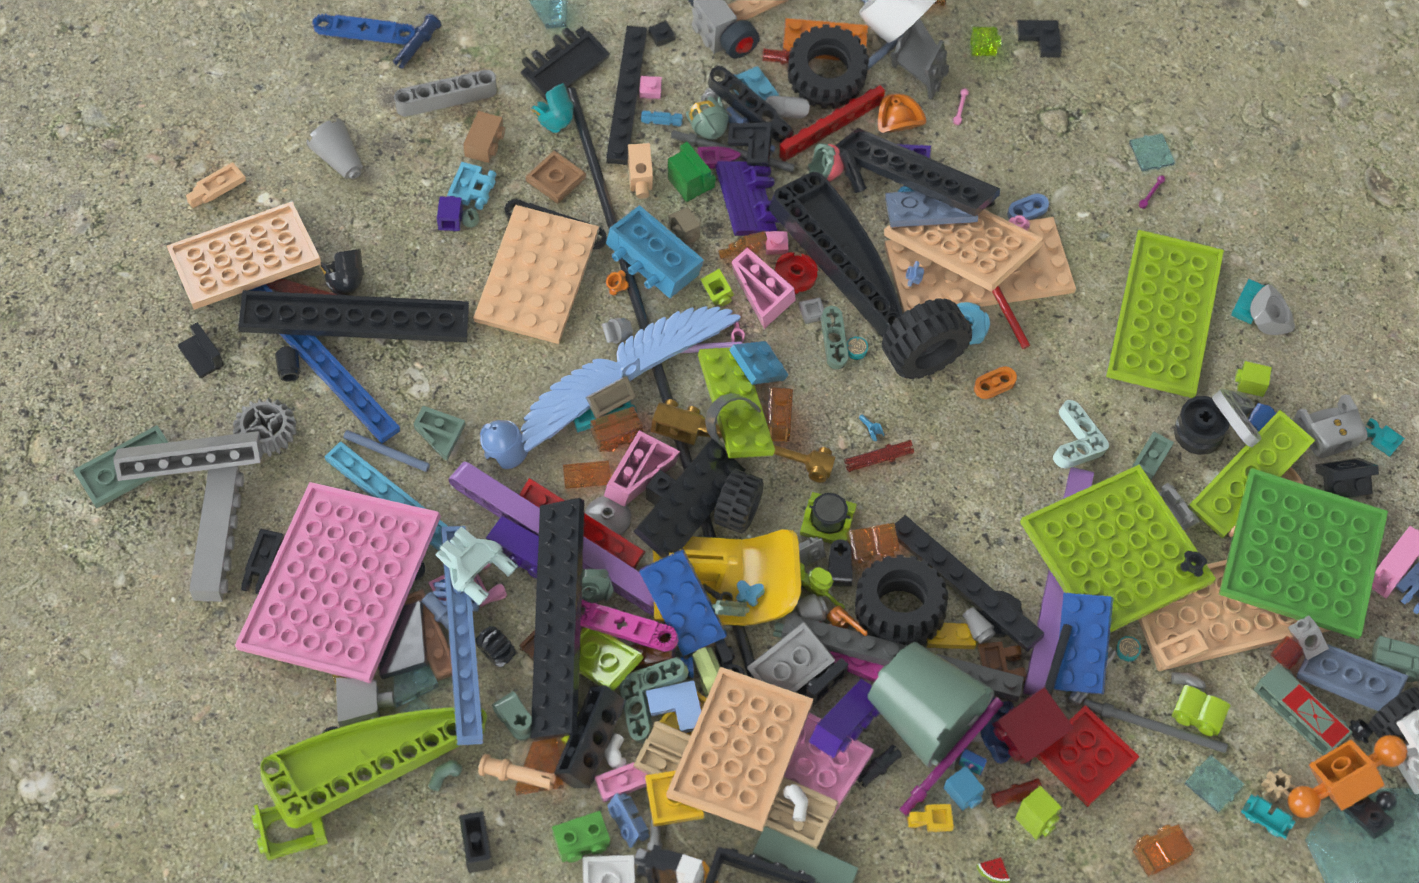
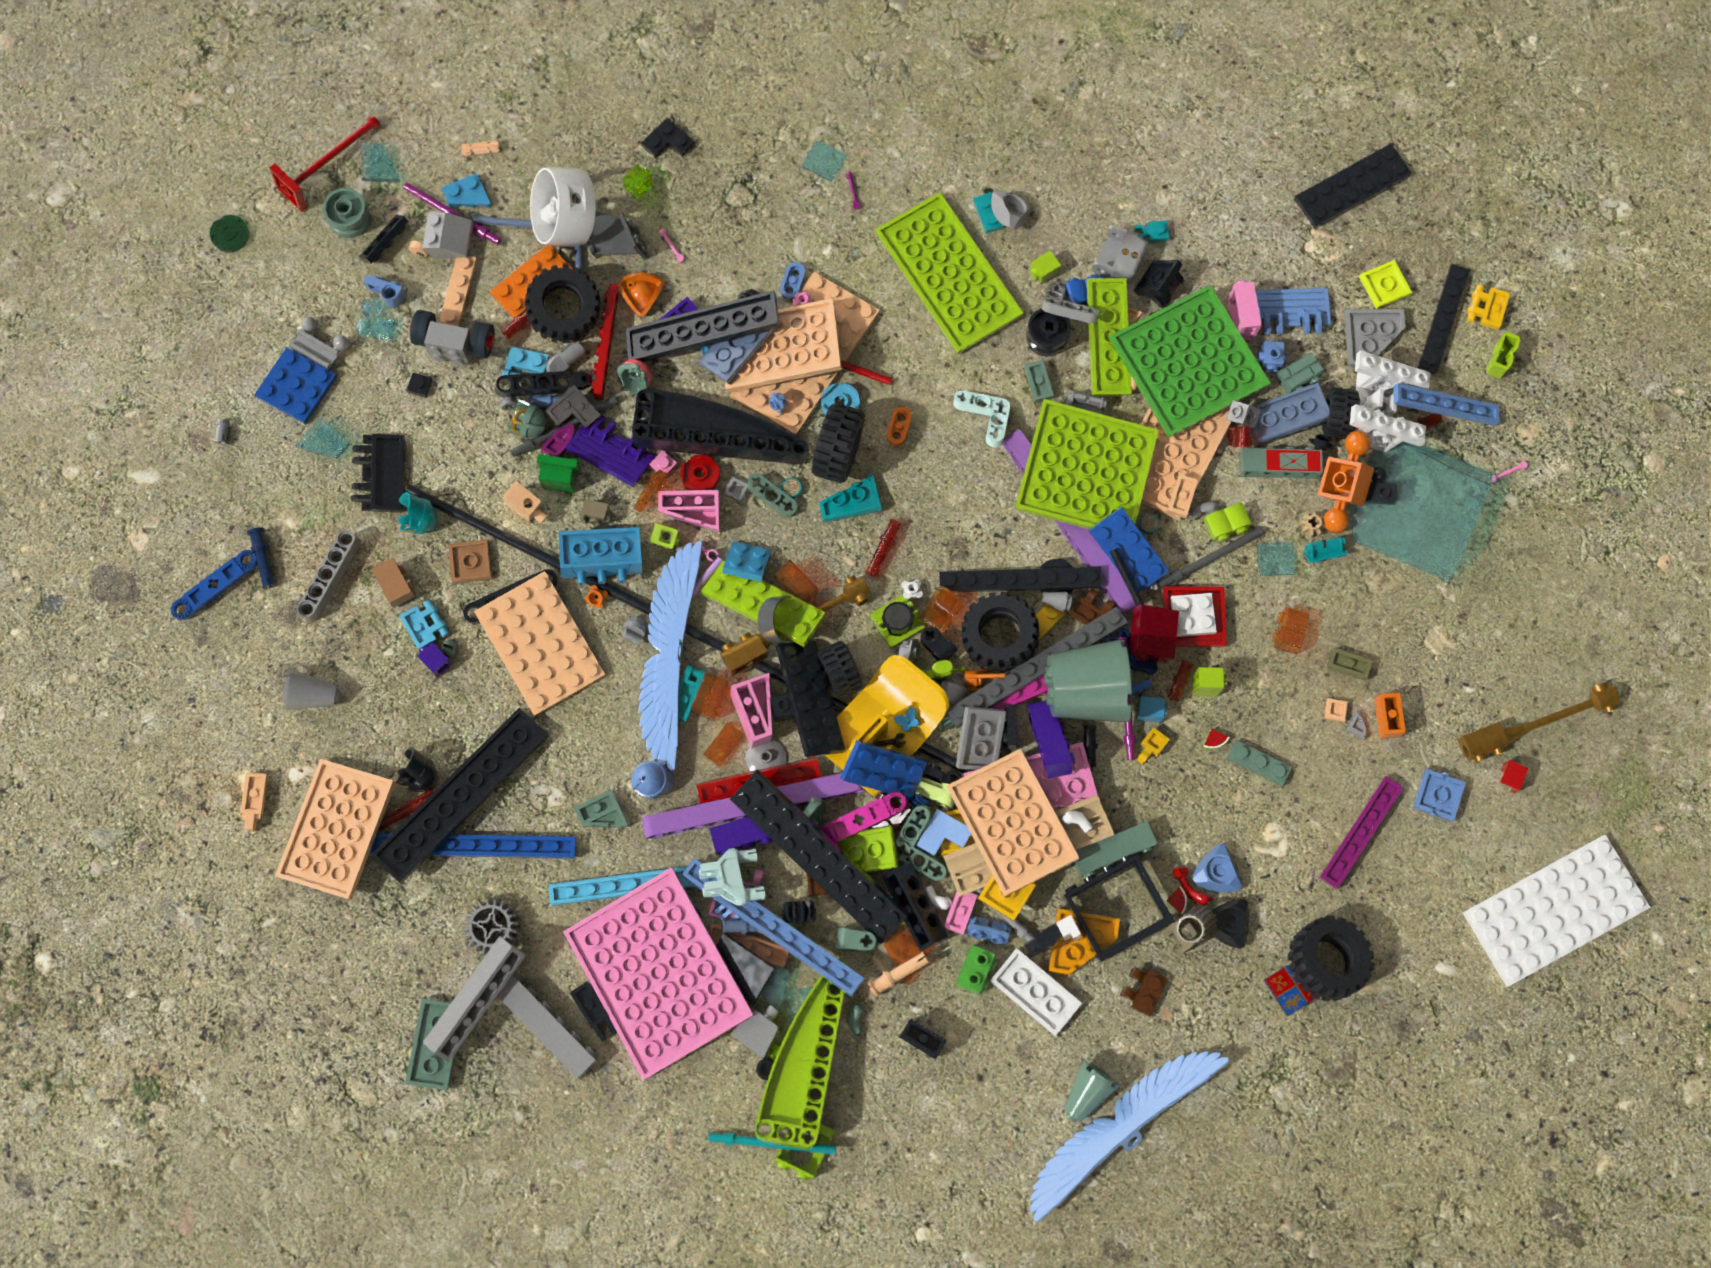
camera: 45 degrees left, 15 degrees up
black panel [178,322,224,378] -> none
black brick [275,346,301,382] -> none
sand blue bar [343,430,430,472] -> none
dark tan tile [586,376,637,418] -> none
black plate [606,25,647,165] -> none
bright pink plate [640,76,662,99] -> none
dark azure axle [641,110,683,126] -> none
sand green axle [712,600,750,616] -> none
black pin [839,148,867,193] -> none
dark azure hand [859,414,885,441] -> none
black plate [1180,551,1207,577] -> none
none -> teal bar [708,1132,837,1155]
none -> teal wing [819,473,882,523]
none -> white plate [901,580,923,600]
none -> white plate [1170,593,1217,637]
none -> medium blue brick [1257,341,1287,373]

